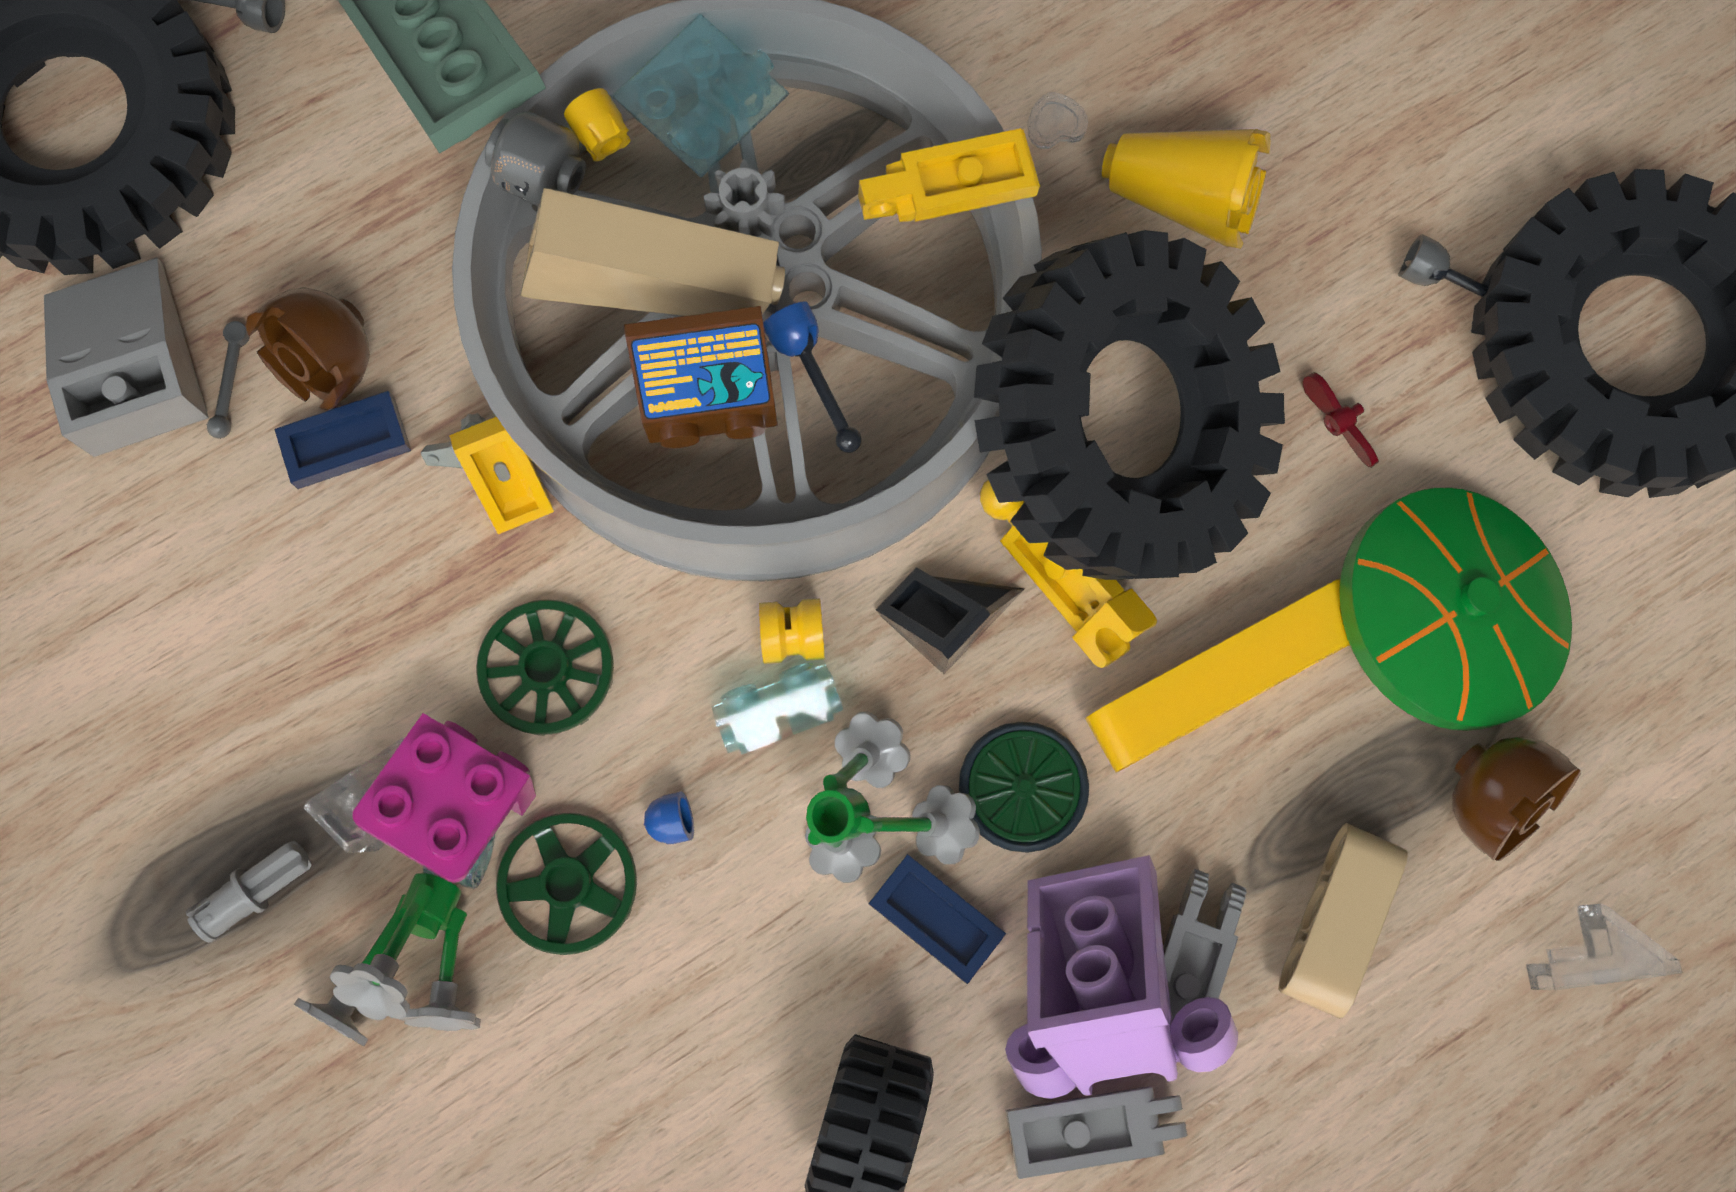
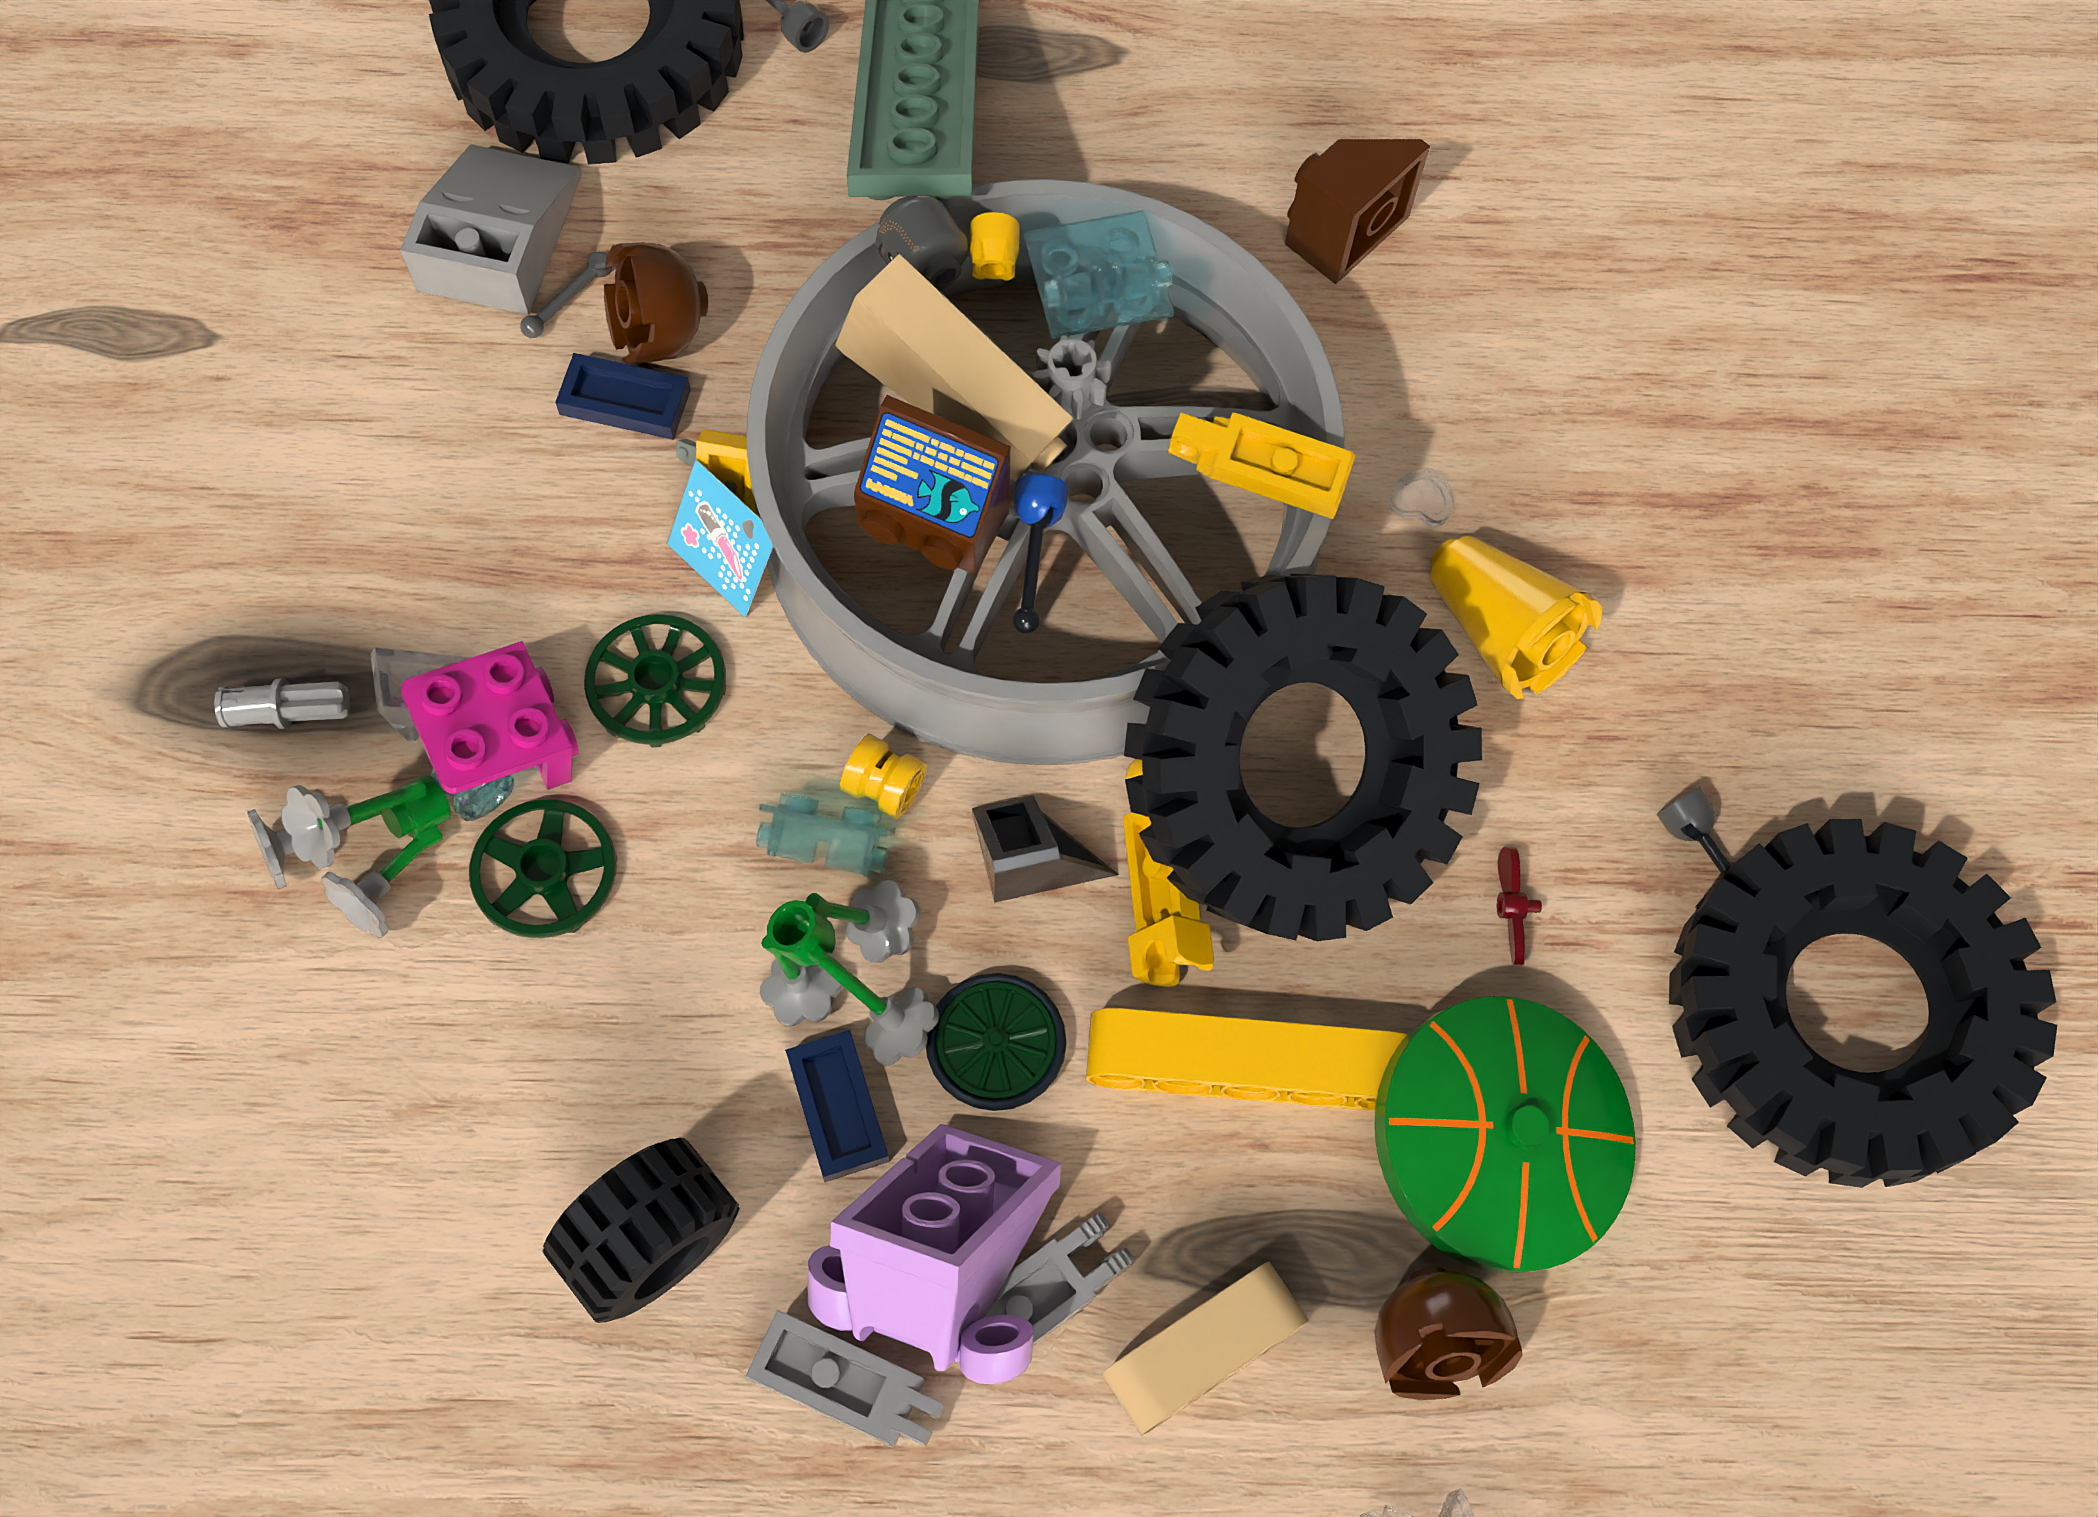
camera: 30 degrees right, 10 degrees down
blue hinge [644,791,694,844] -> none
none -> medium azure sticker [667,459,773,618]

